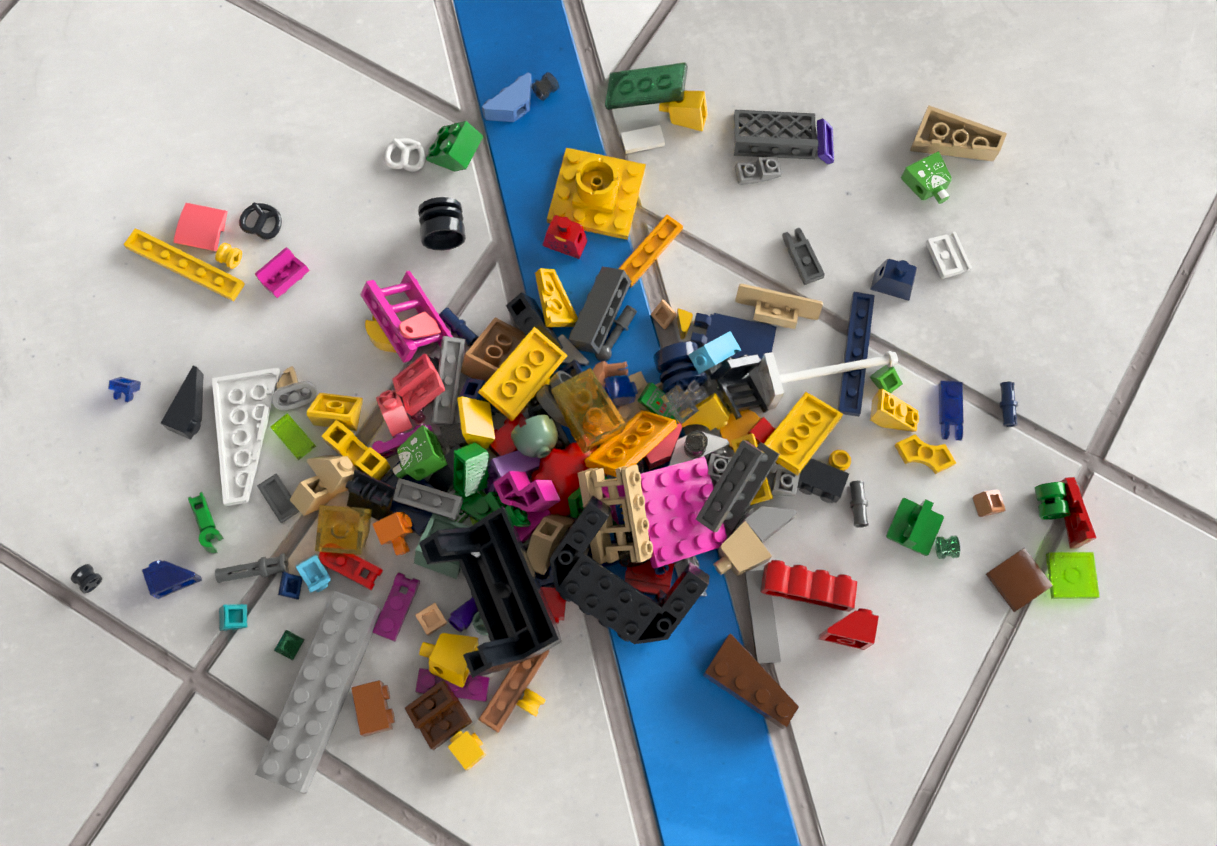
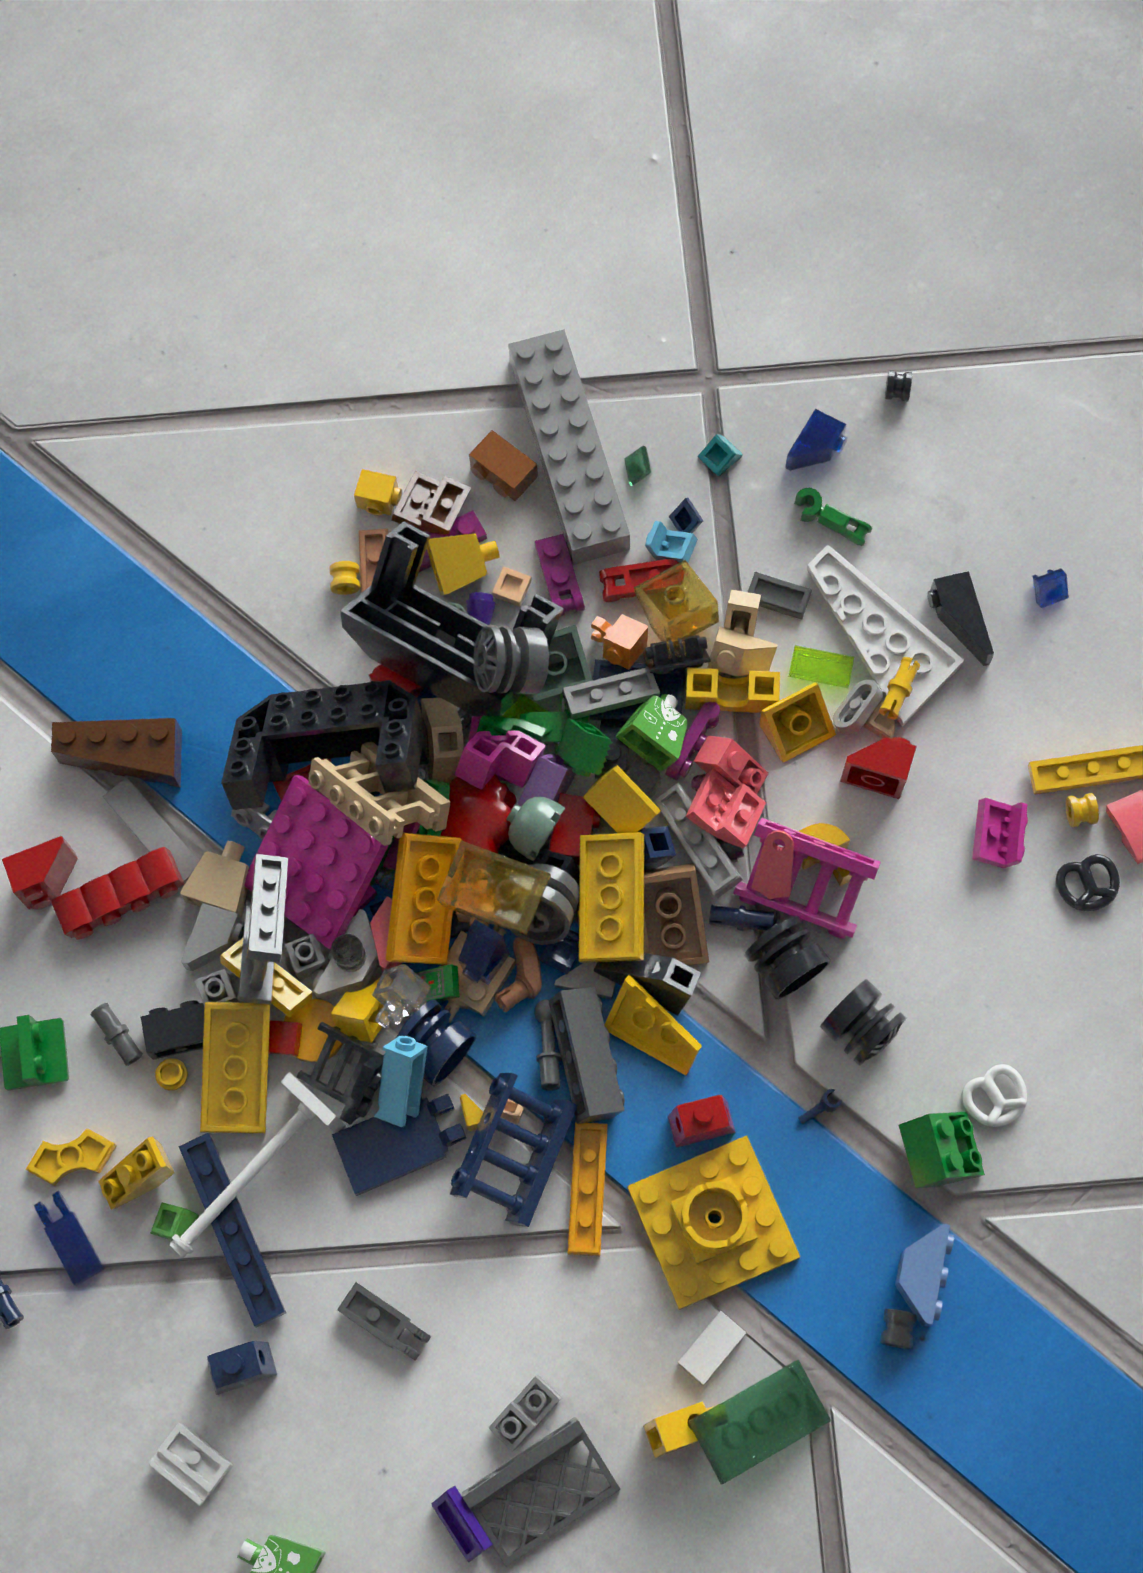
camera: 150 degrees right, 0 degrees up
dark grey pin [215,553,289,583] -> none
tan bracket [735,283,823,329] -> none
none -> dark blue fence [450,1073,578,1227]
none -> dark grey wheel [474,625,549,695]
none -> black wheel [744,916,831,999]
none -> dark blue hand [798,1089,842,1124]
none -> red slope [840,737,917,799]
none -> yellow pin [879,657,920,719]

